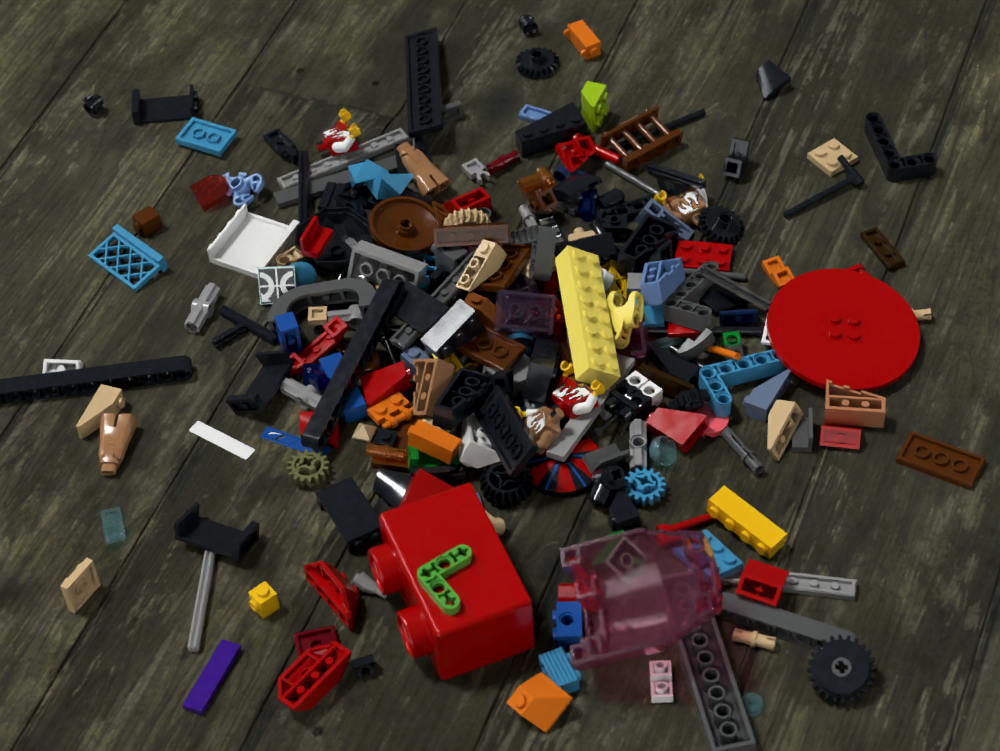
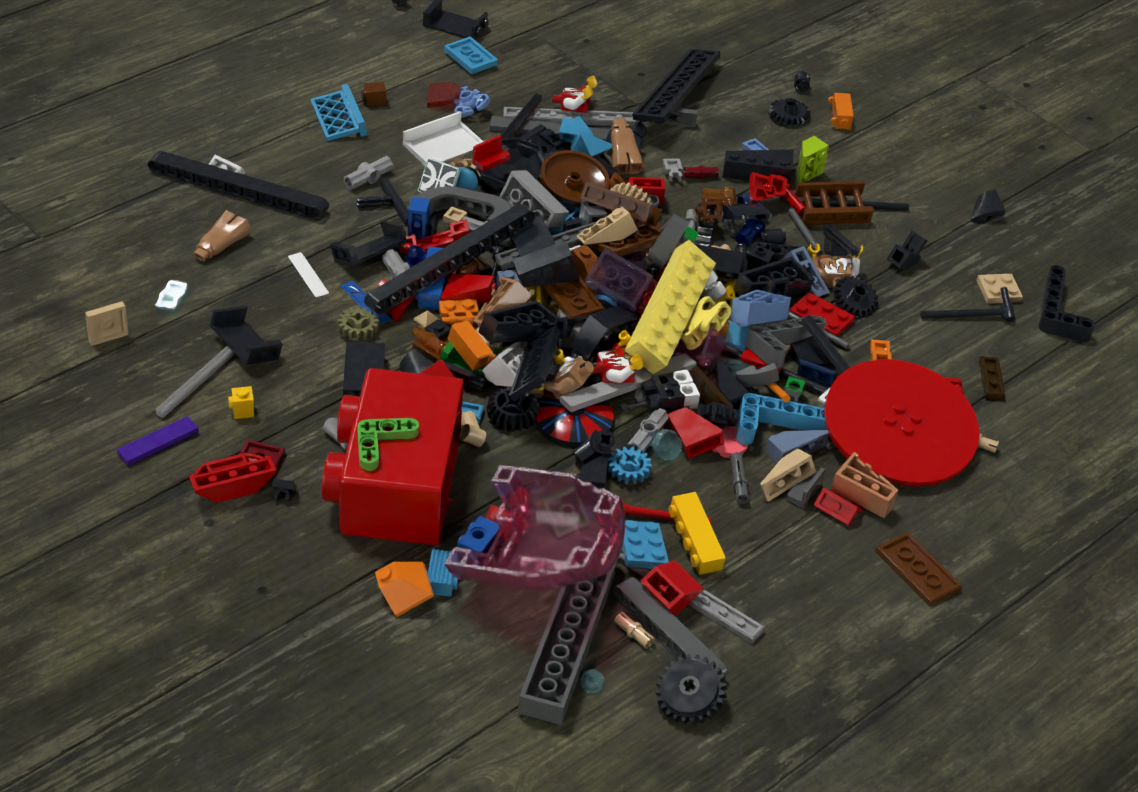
camera: 20 degrees right, 5 degrees down
tan slope [76,384,125,439] -> none
black hinge [263,128,298,164] -> none
red wedge [303,561,360,631] -> none
dark grey panel [581,443,631,474] -> none
white slope [649,660,673,703] -> none

